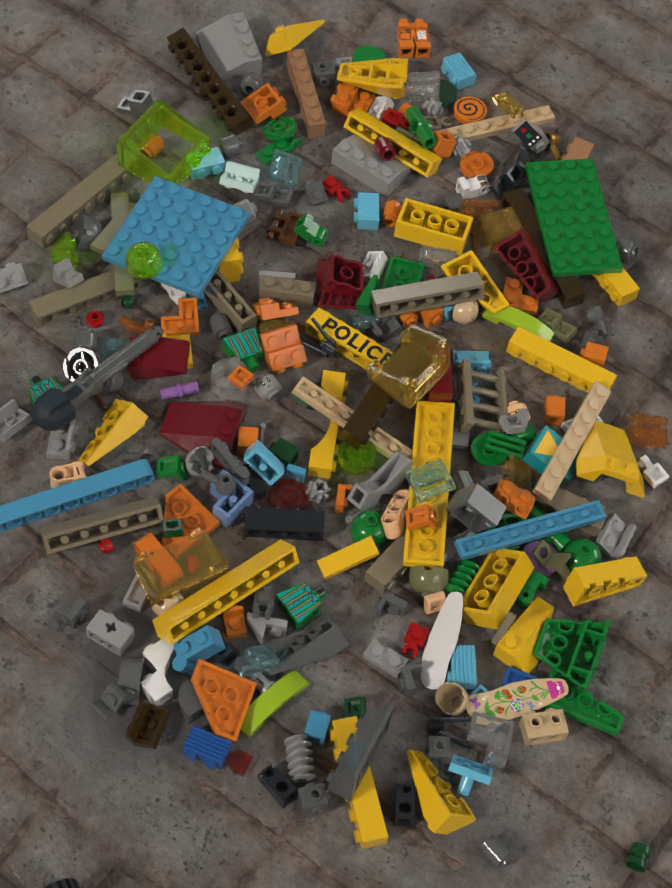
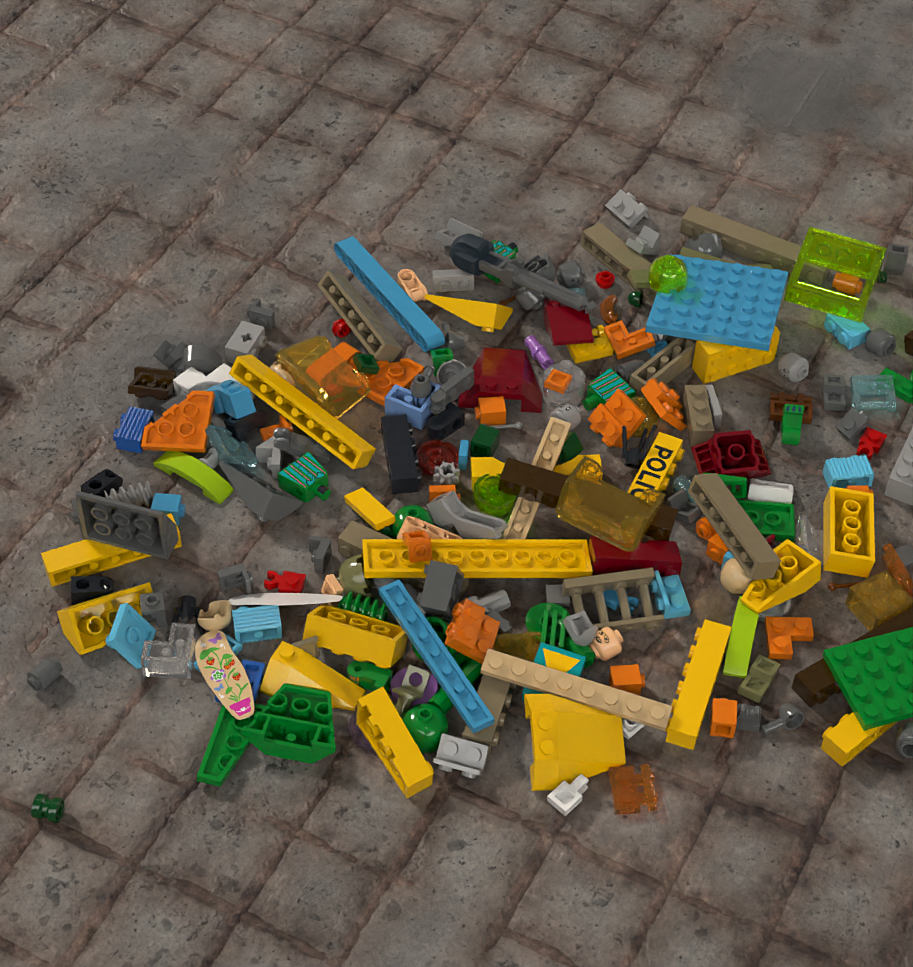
camera: 85 degrees right, 10 degrees down
clear neon green slope [51,231,79,271] -> none
light aqua bracket [219,161,260,193] -> none
clear red tile [228,750,253,777] -> none
medium azure brick [244,440,285,485] -> none
dark green tile [344,696,367,719] -> none
light grey plate [362,639,408,678] -> none
clear light blue plate [405,459,456,503] -> none
dark red wedge [492,229,560,302] -> none
tan brick [519,708,569,746] -> none

